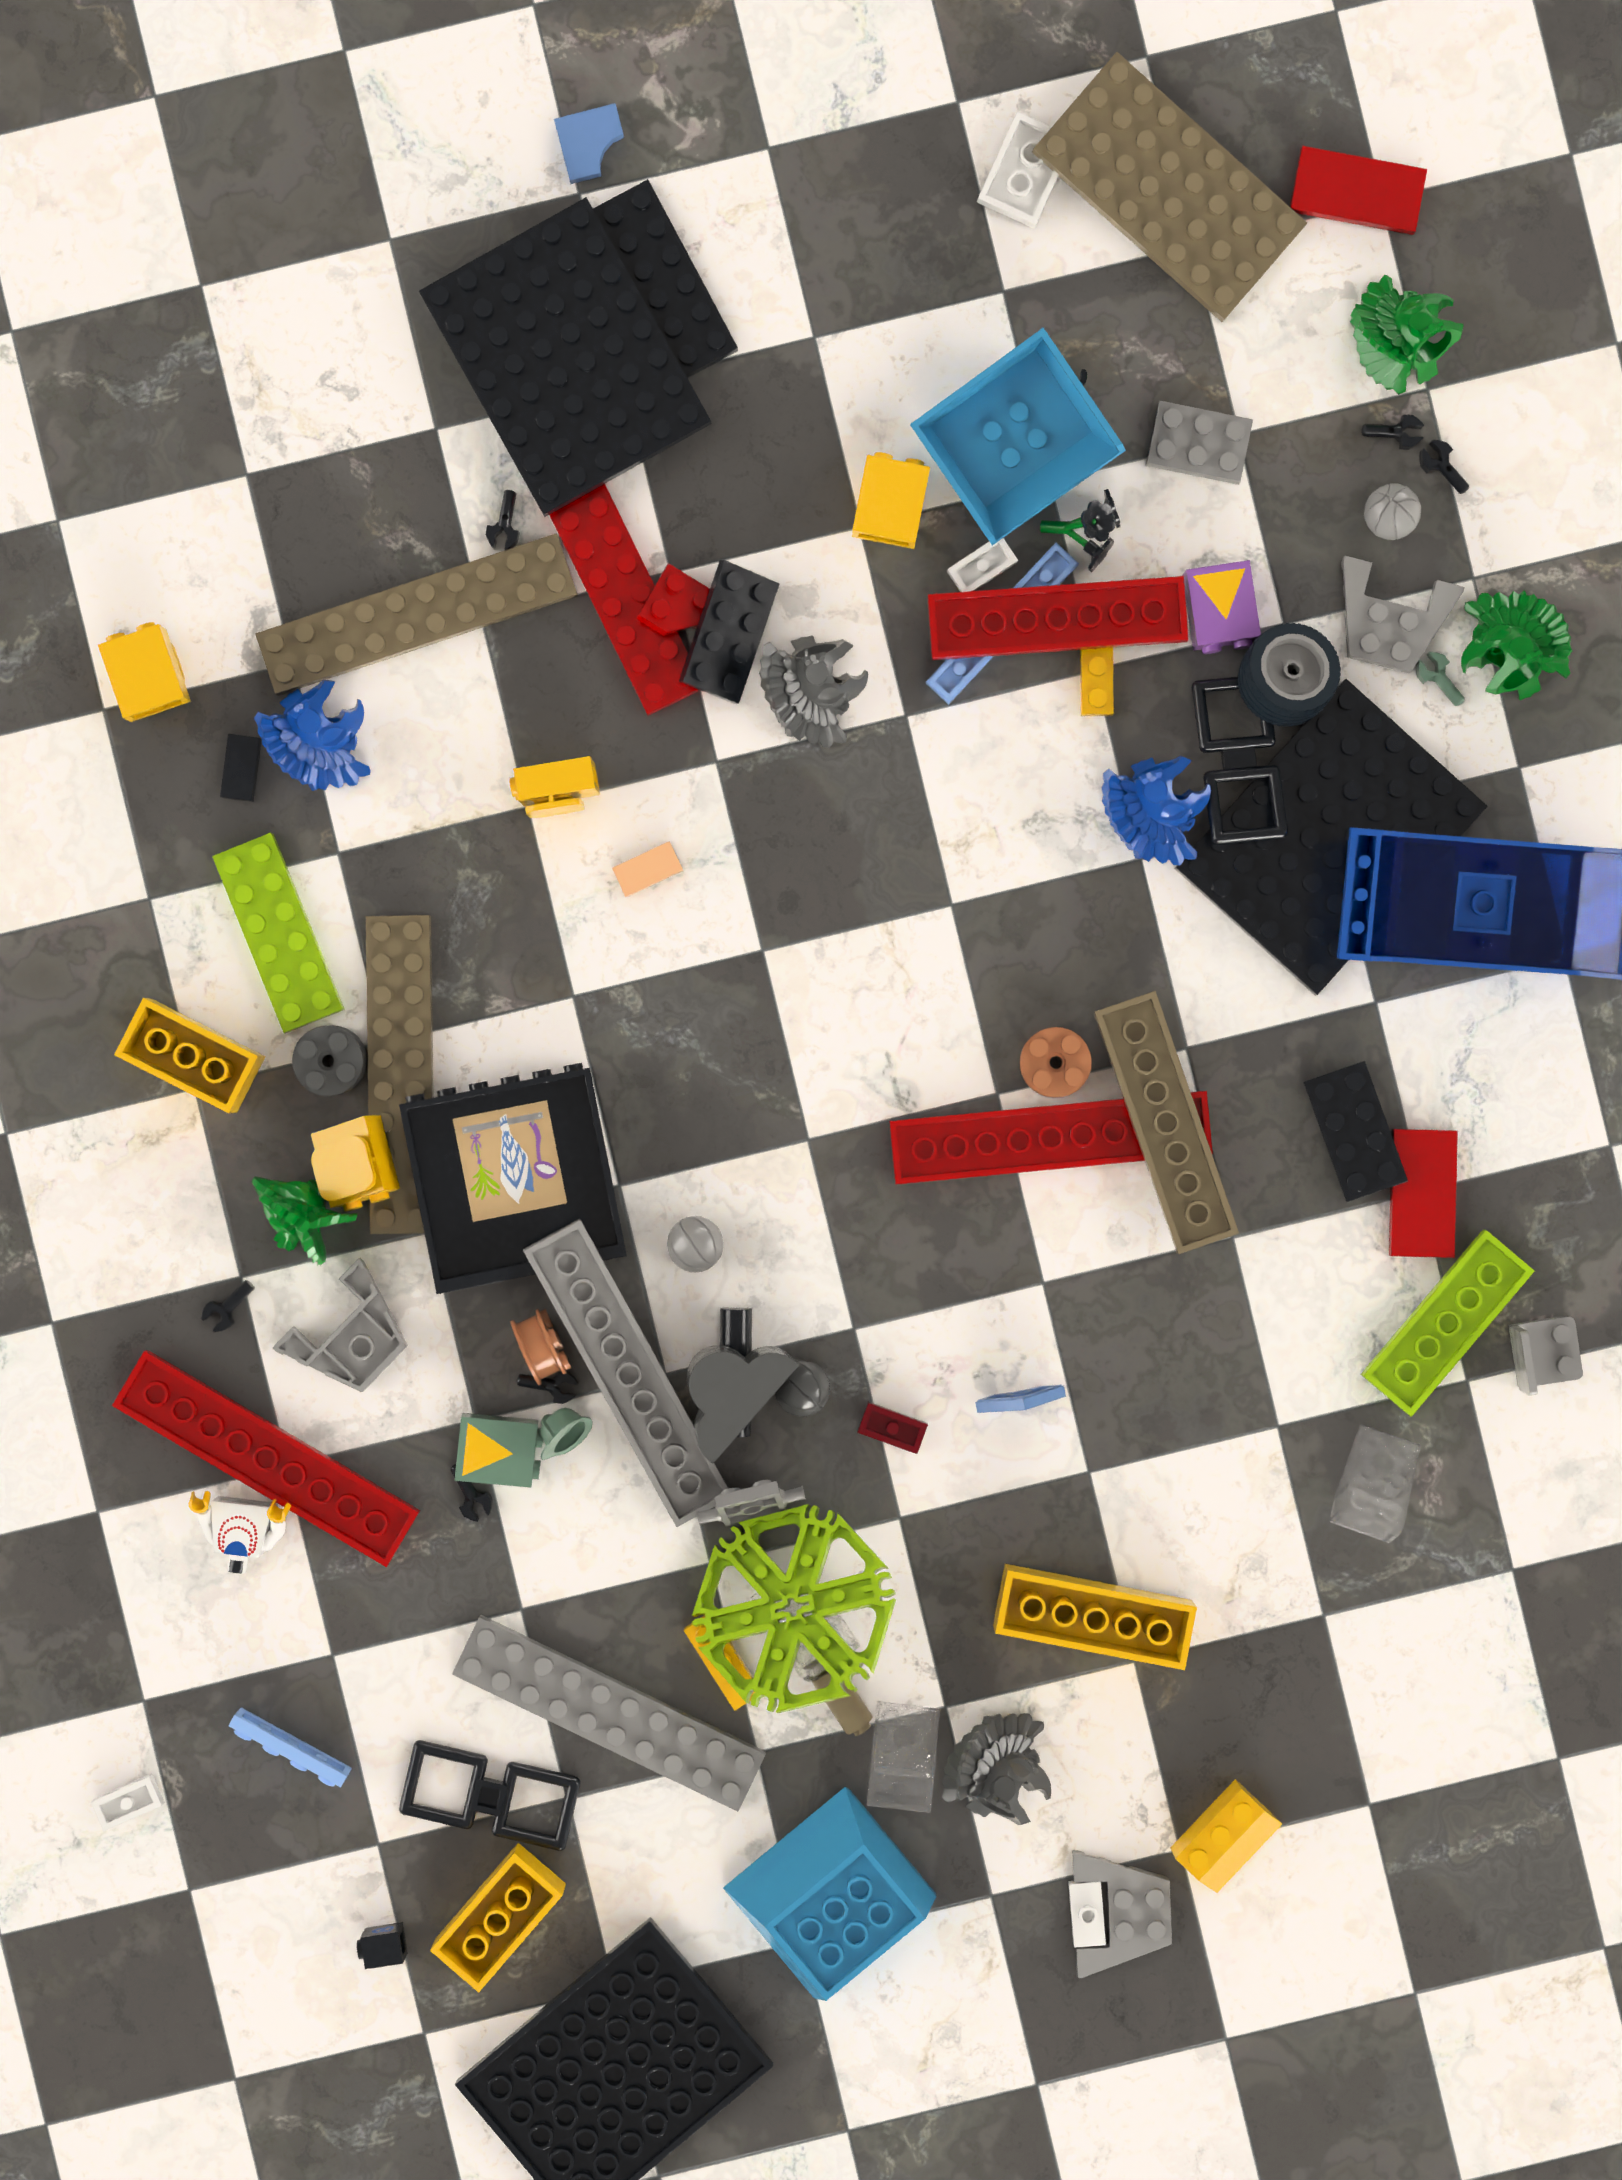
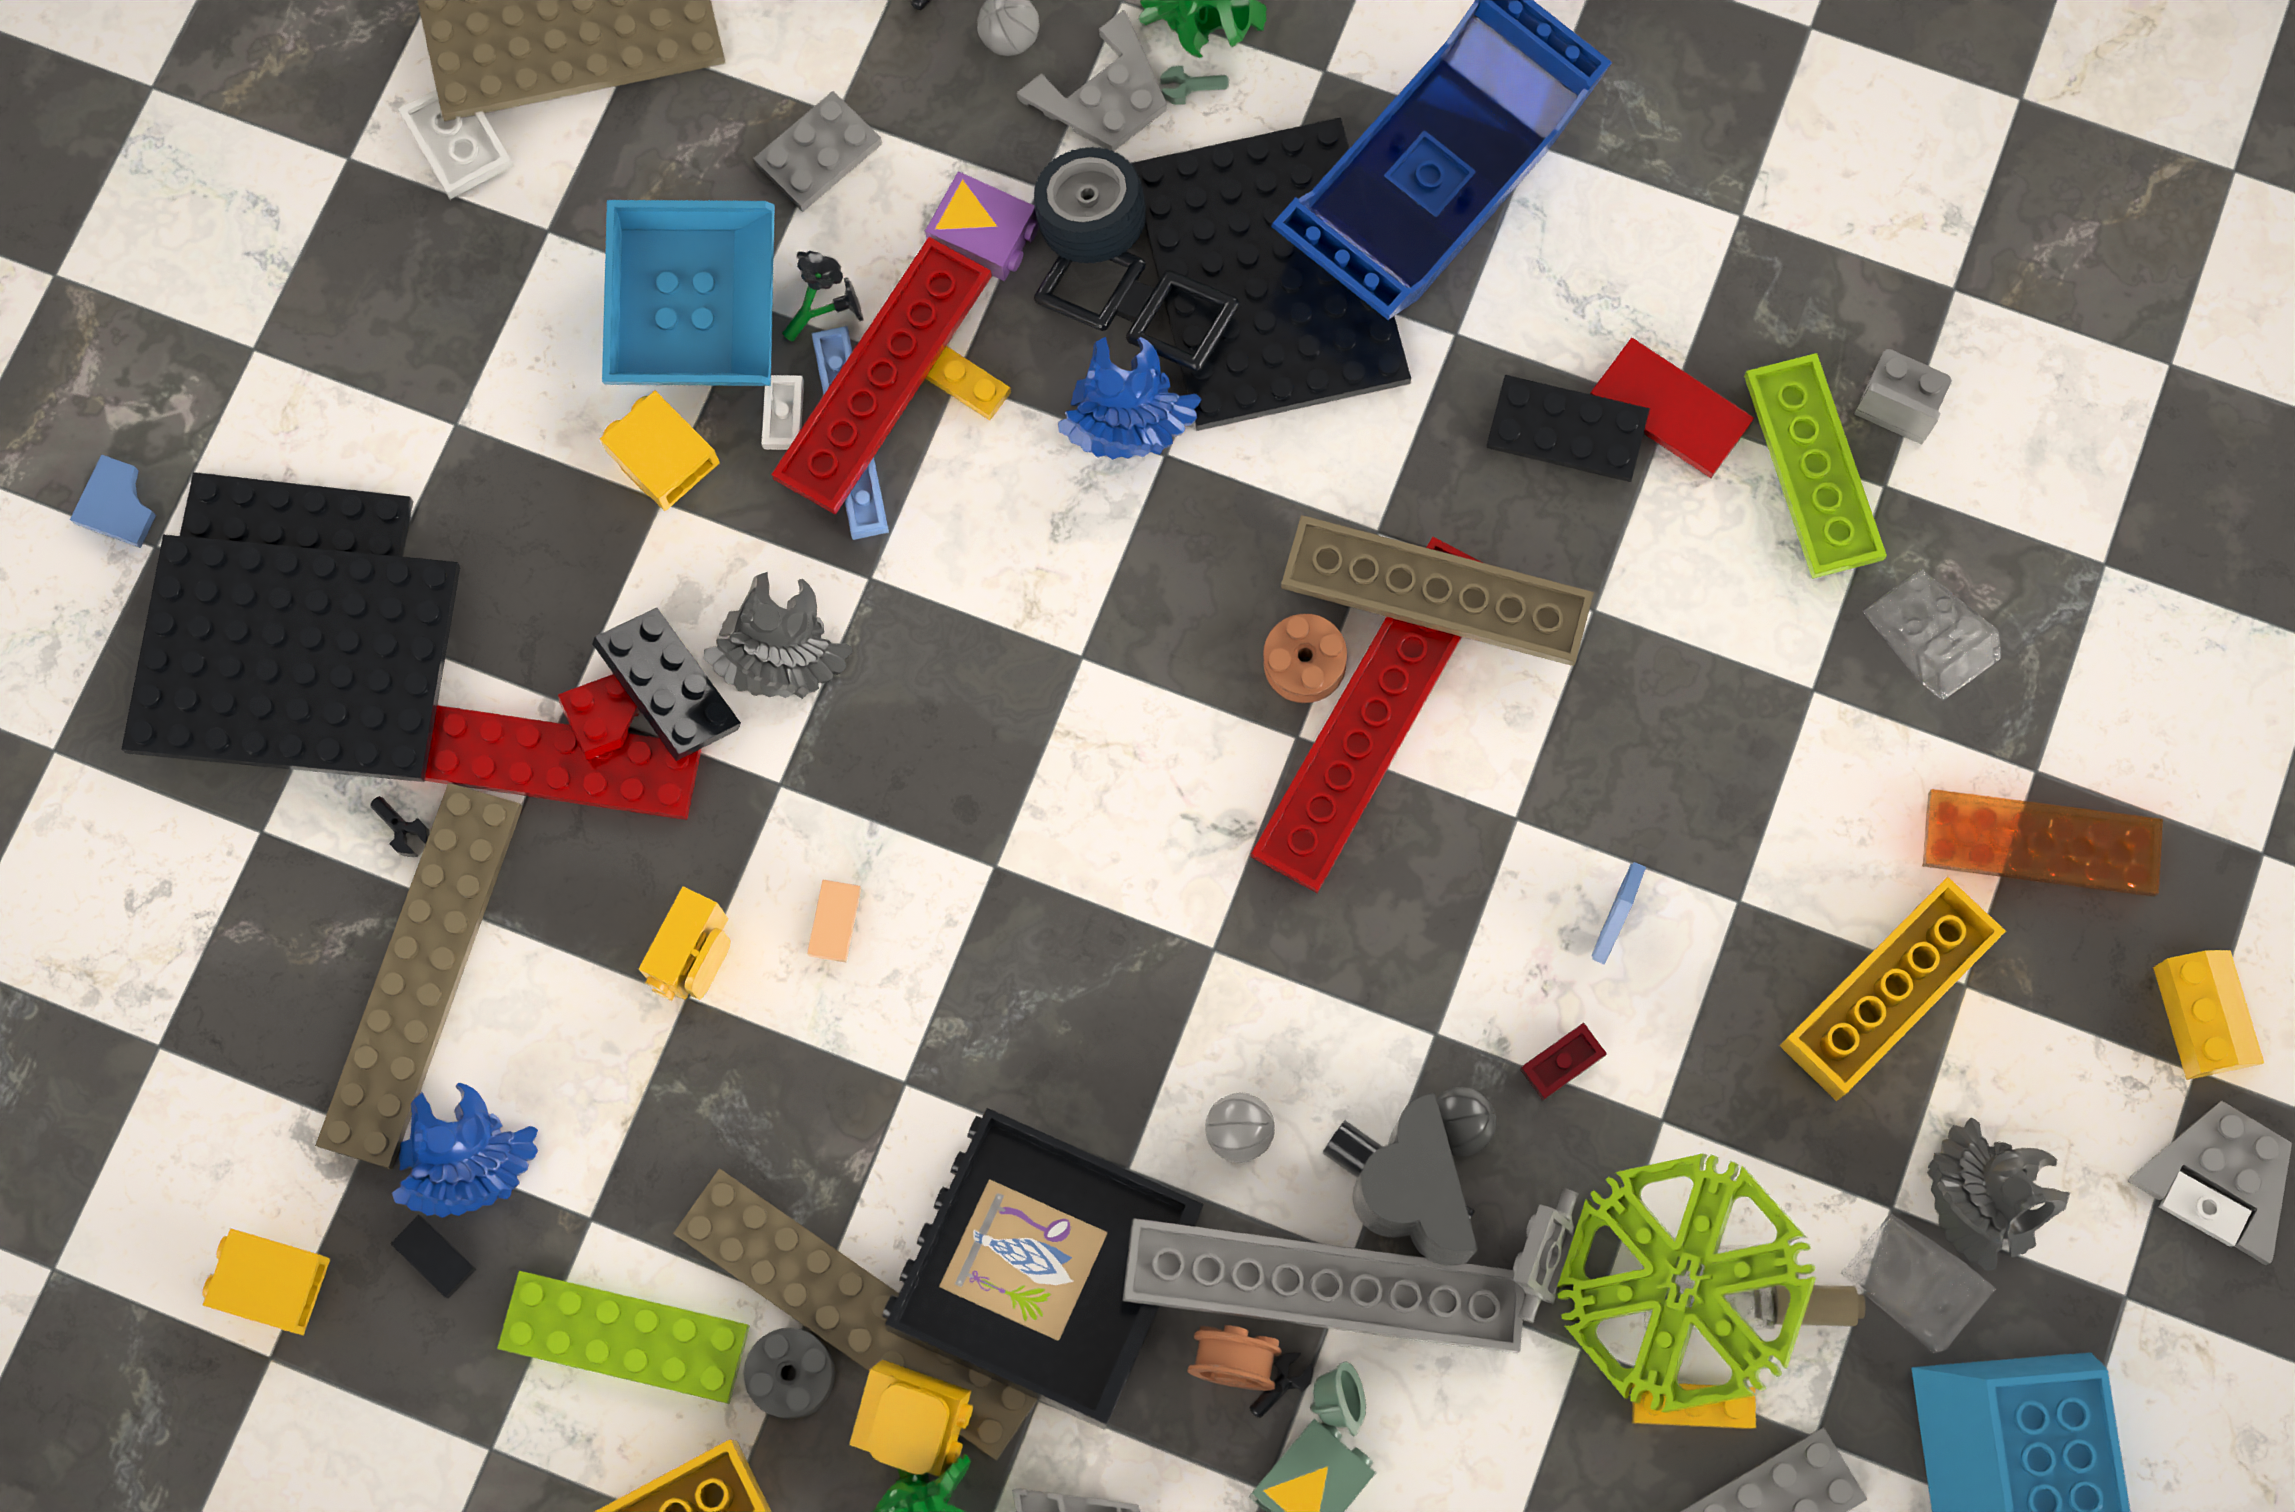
camera: 50 degrees left, 15 degrees down
none -> clear orange plate [1922,789,2163,897]

